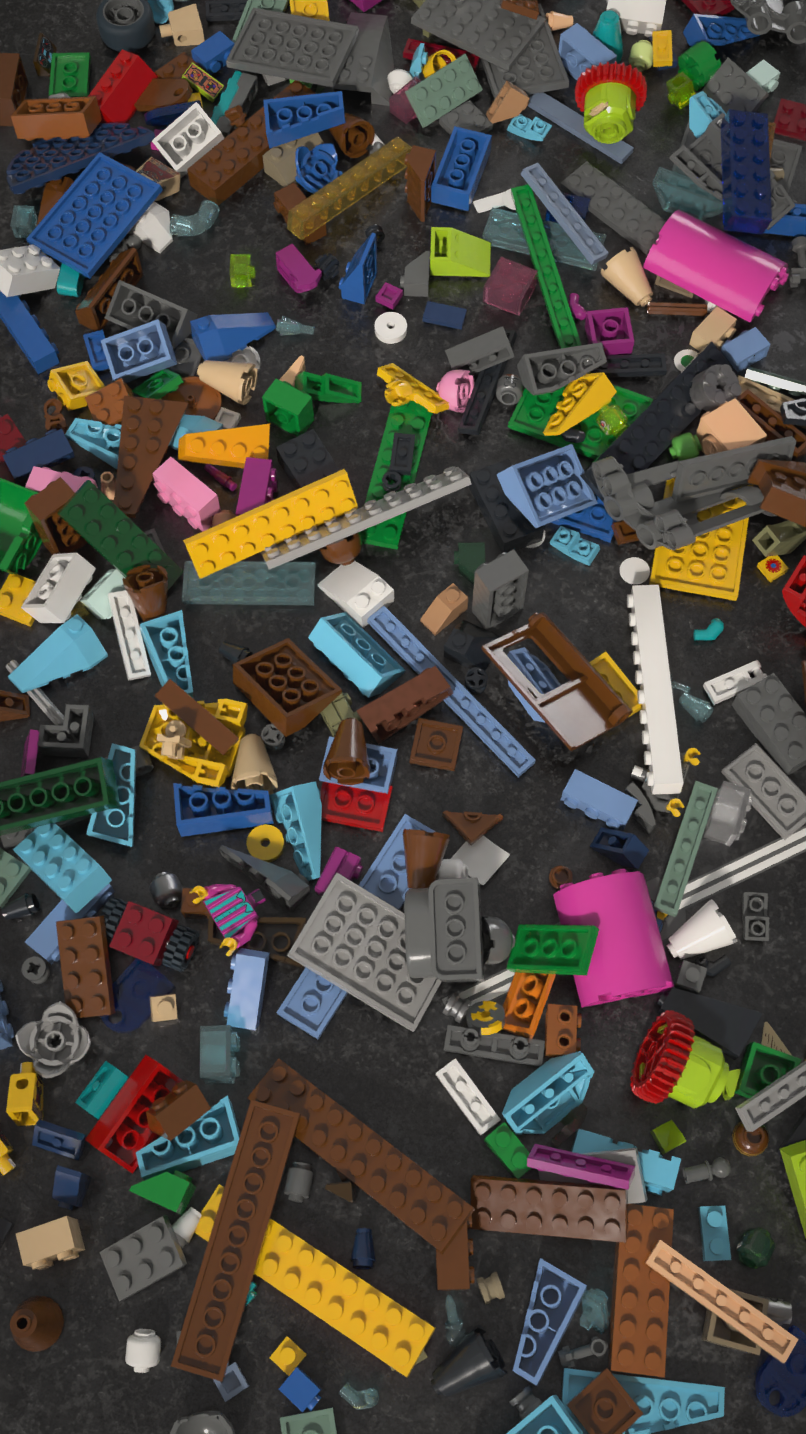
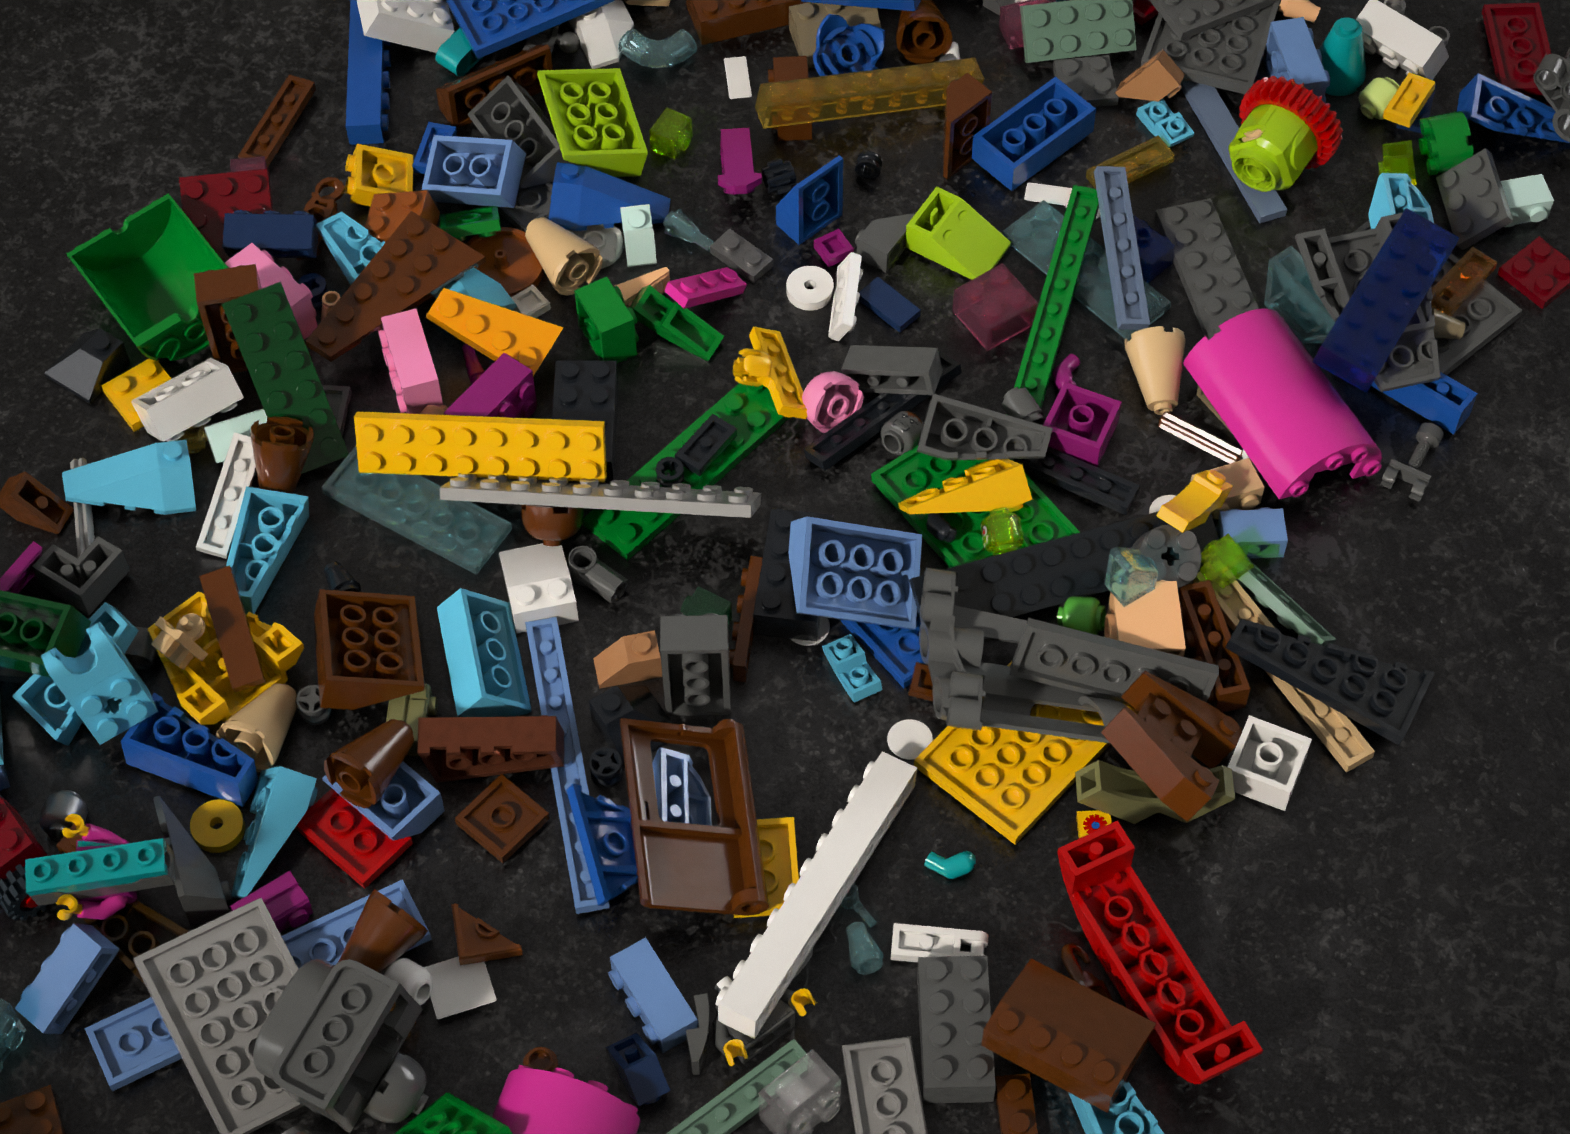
camera: 30 degrees right, 10 degrees down
none -> teal piece [25,838,176,906]
none -> medium azure brick [41,622,158,745]
none -> lime slope [537,68,648,177]
none -> blue wing [566,784,638,906]
none -> dark grey piece [568,546,628,603]
none -> light aqua slope [620,204,657,267]
none -> dark pink plate [664,267,747,309]
none -> flat silver plate [710,229,773,284]
none -> white sticker [724,56,752,99]
none -> reddish brown plate [729,556,763,682]
none -> white plate [828,252,863,341]
none -> dark grey brick [1002,387,1045,425]
none -> clear yellow plate [1086,136,1175,189]
none -> clear light blue slope [1104,547,1158,607]
none -> yellow slope [1156,470,1233,533]
none -> clear neon green brick [1199,533,1254,589]

